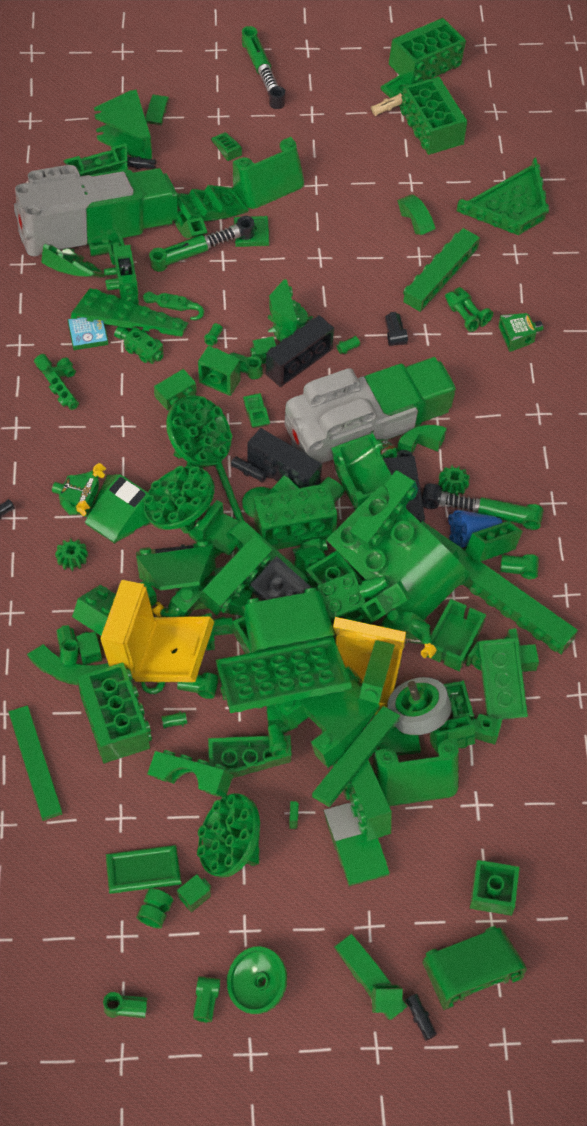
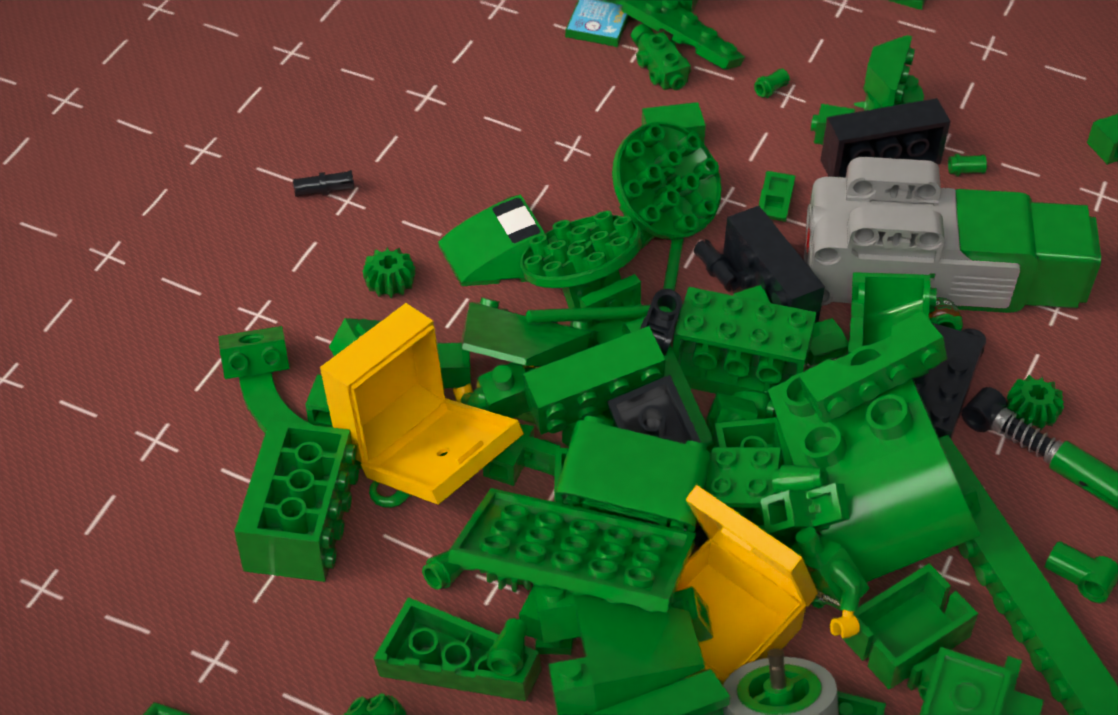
camera: 30 degrees right, 10 degrees down
green tile [8,705,62,821] -> none
green piece [34,354,79,410] -> none
green torso [52,463,106,517] -> none
green piece [56,625,79,666] -> none
green piece [143,292,204,321] -> none
green arch [147,750,233,799] -> none
green pin [161,711,187,729] -> none
green piece [177,673,219,699] -> none
green brick [198,346,241,396] -> none
green piece [230,352,263,380] -> none
green brick [359,640,395,704] -> none
black piece [385,312,408,346] -> none
green brick [397,425,447,454] -> none
blue cone [448,510,502,548] -> none
green brick [465,521,523,562] -> none
none -> green brick [218,326,289,379]
none -> green cone [422,550,465,590]
none -> green bar [526,304,683,323]
none -> black piece [640,289,682,356]

